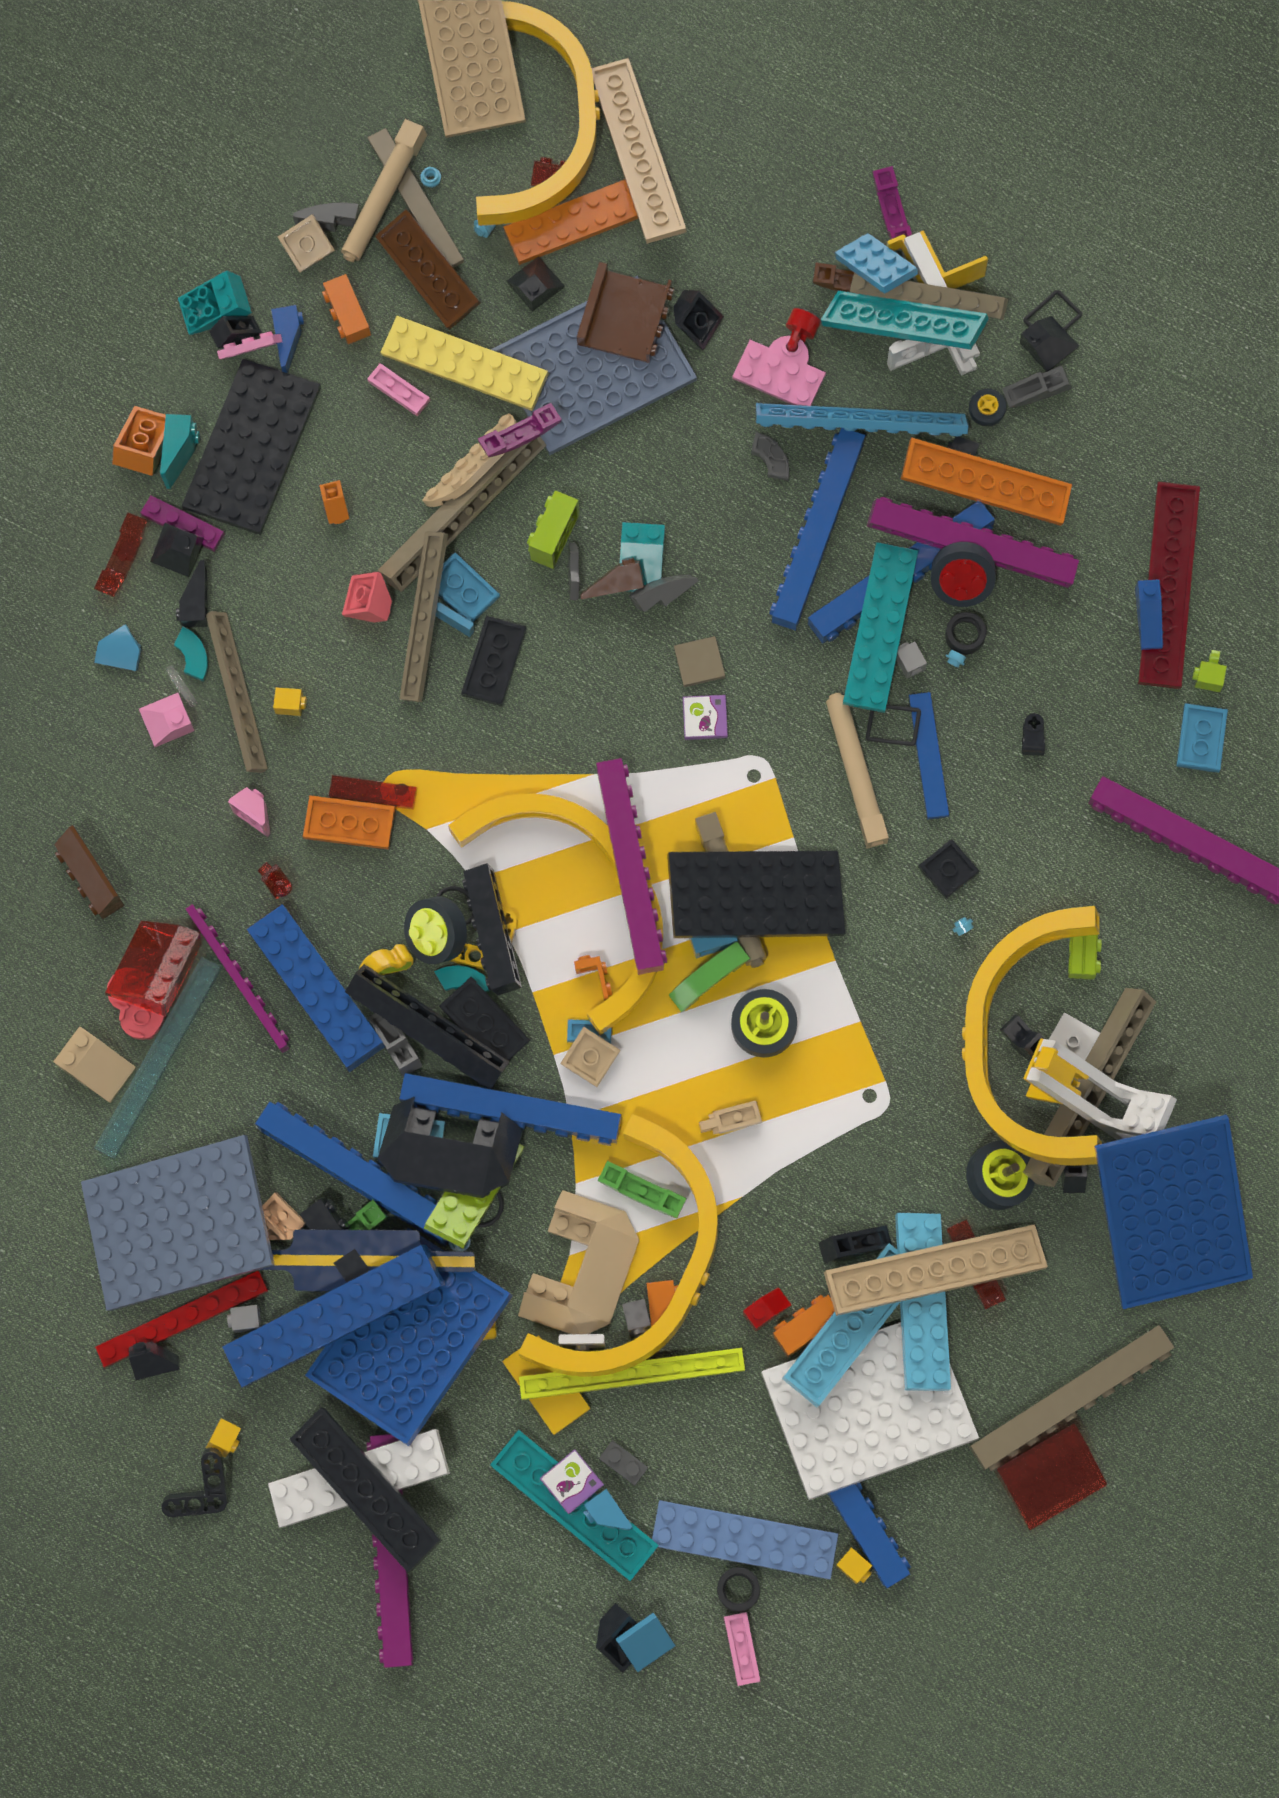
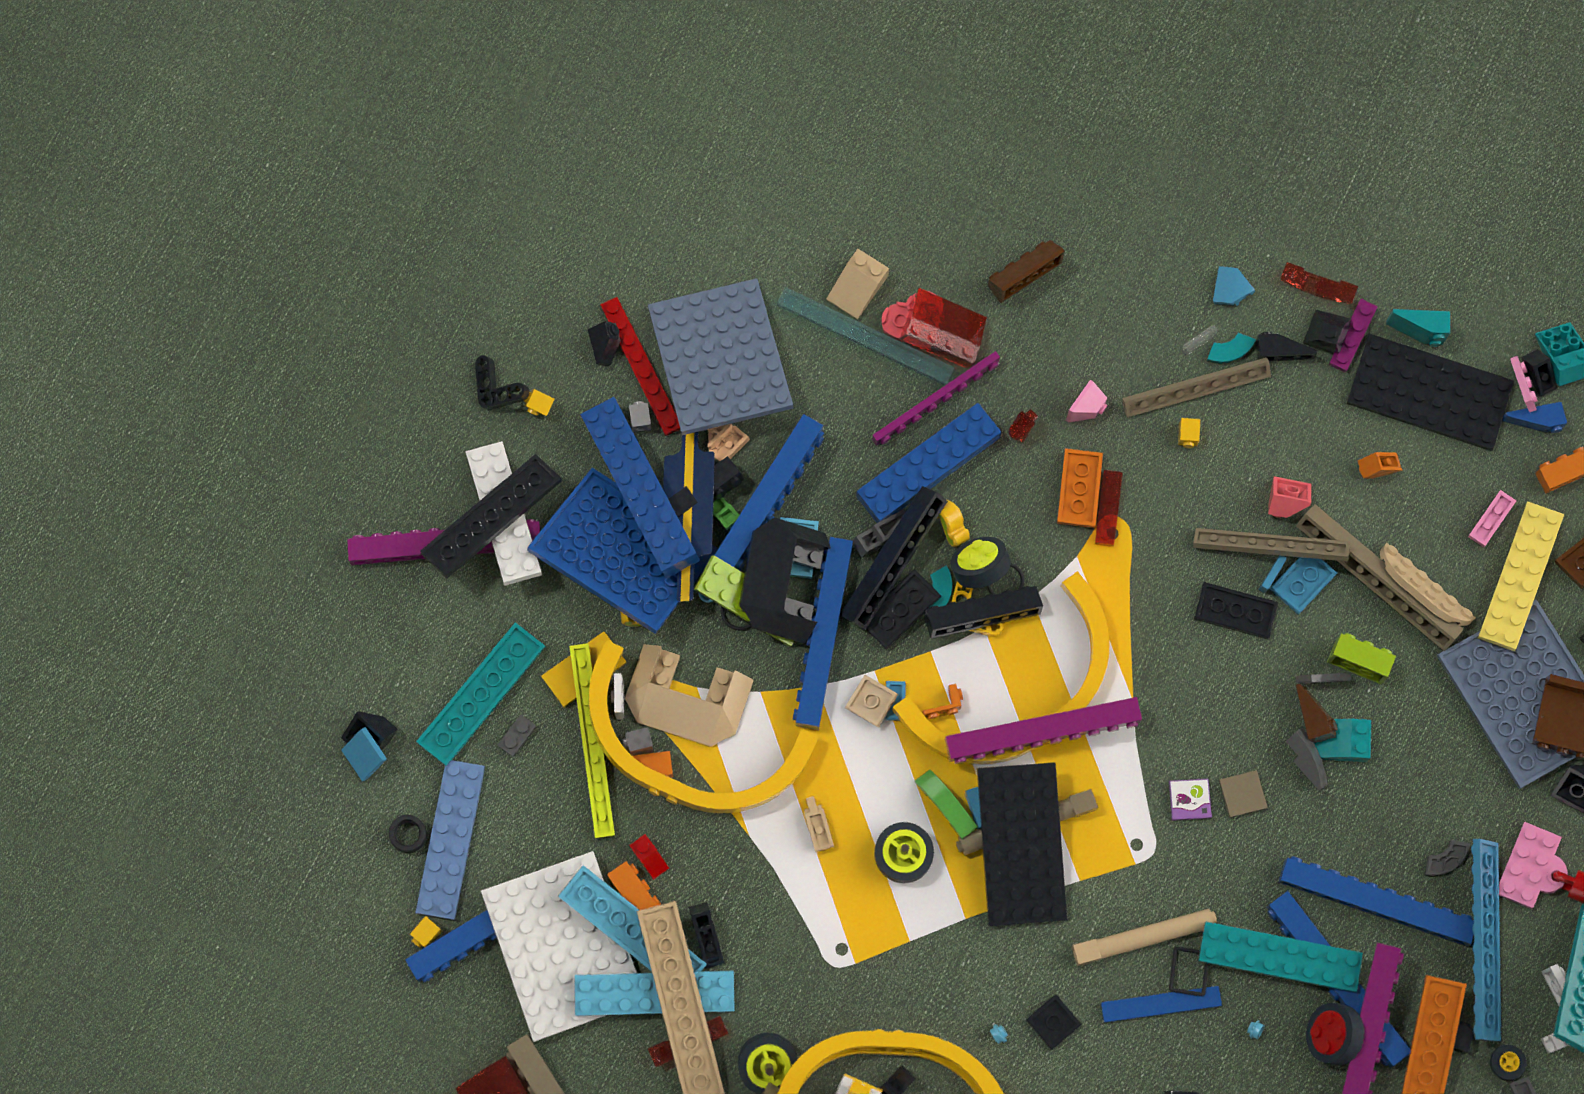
camera: 85 degrees right, 0 degrees up
orange slope [112,406,166,476] -> none
bright pink slope [139,693,194,747] -> none
magenta slope [478,403,562,457] -> none
tile [540,1450,604,1514] -> none
dark azure slope [583,1489,633,1531] -> none
bright green slope [598,1161,687,1219] -> none
bright pink plate [724,1612,760,1686] -> none
light grey brick [896,642,927,679] -> none
black tyre [945,612,987,655] -> none

